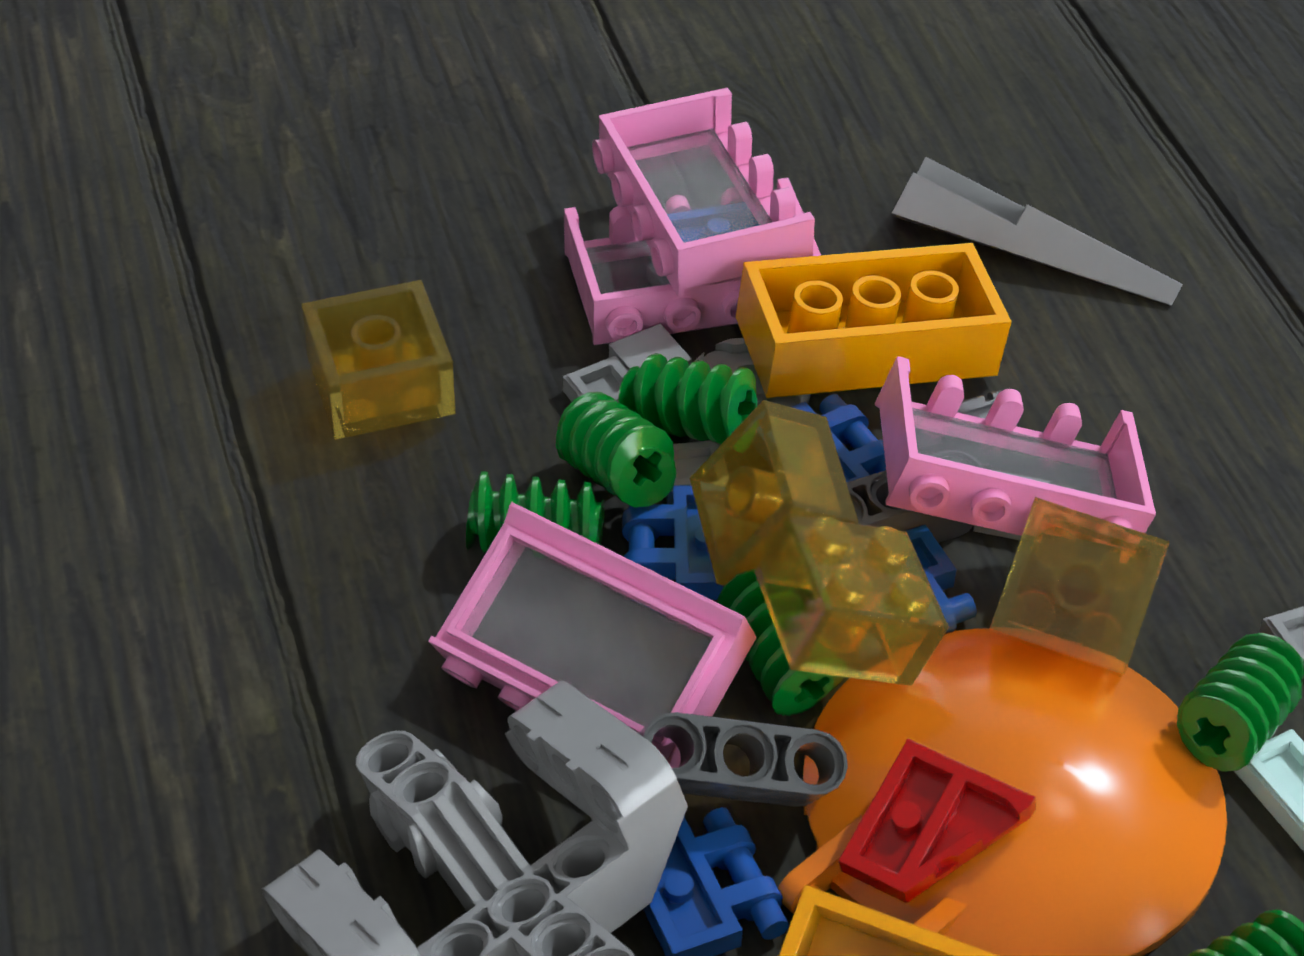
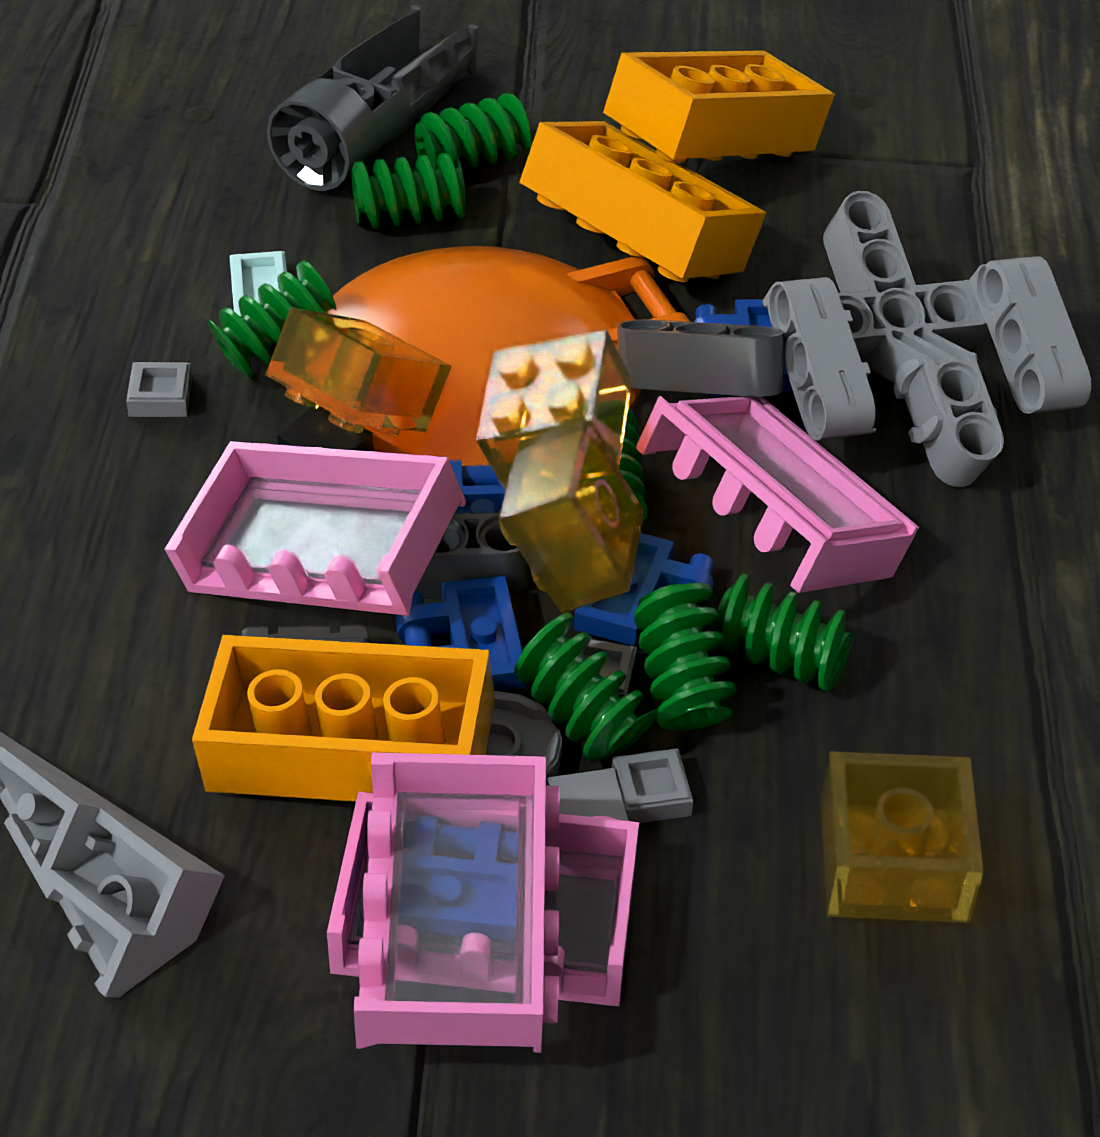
camera: 160 degrees left, 0 degrees up
red wing [838,738,1036,903] -> none

